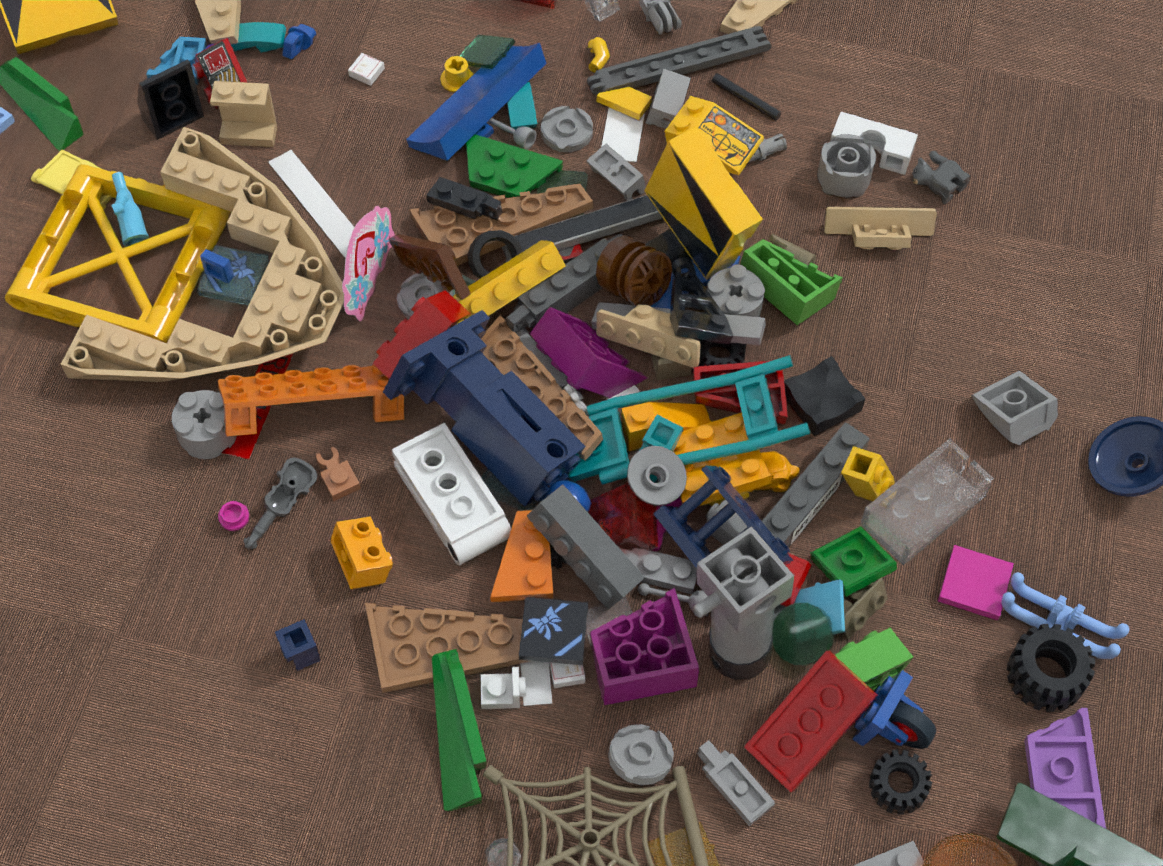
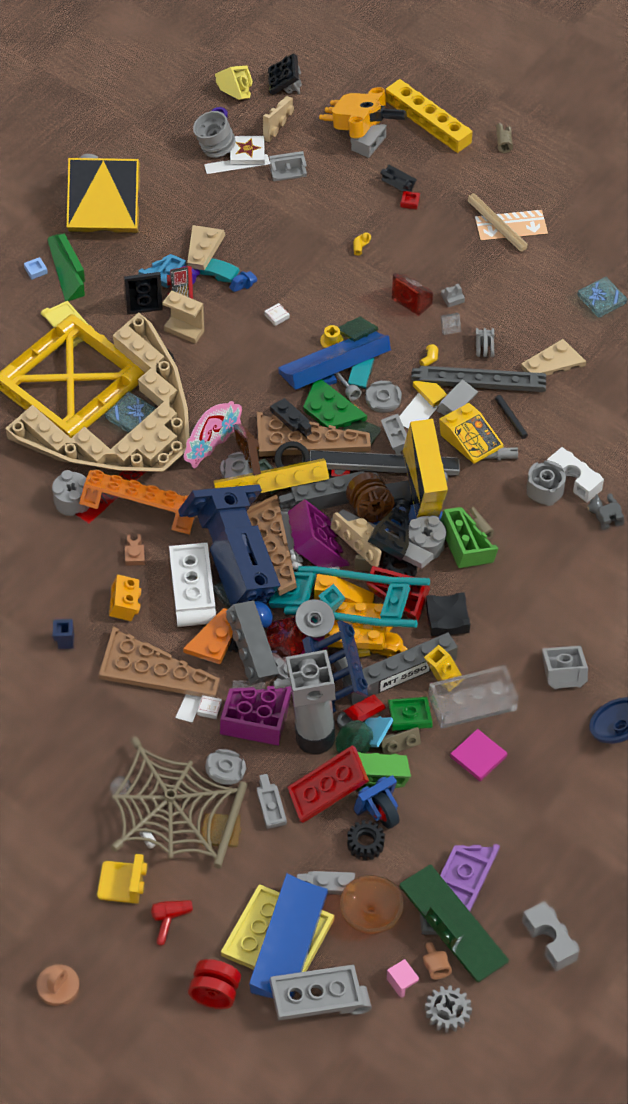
camera: 25 degrees right, 5 degrees down
medium azure piece [112,172,149,247] -> none
blue tile [200,249,234,283] -> none
dark pink plate [218,501,249,531] -> none
dark grey piece [243,458,317,550] -> none
white sticker [269,150,355,258] -> none
red wedge [373,290,471,379] -> none
green wedge [432,649,486,812] -> none
white bracket [481,667,526,709] -> none
black tile [519,597,588,665] -> none
tan bracket [824,207,937,250] -> none
light blue piece [1001,572,1129,659] -> none
black tyre [1006,624,1095,712] -> none

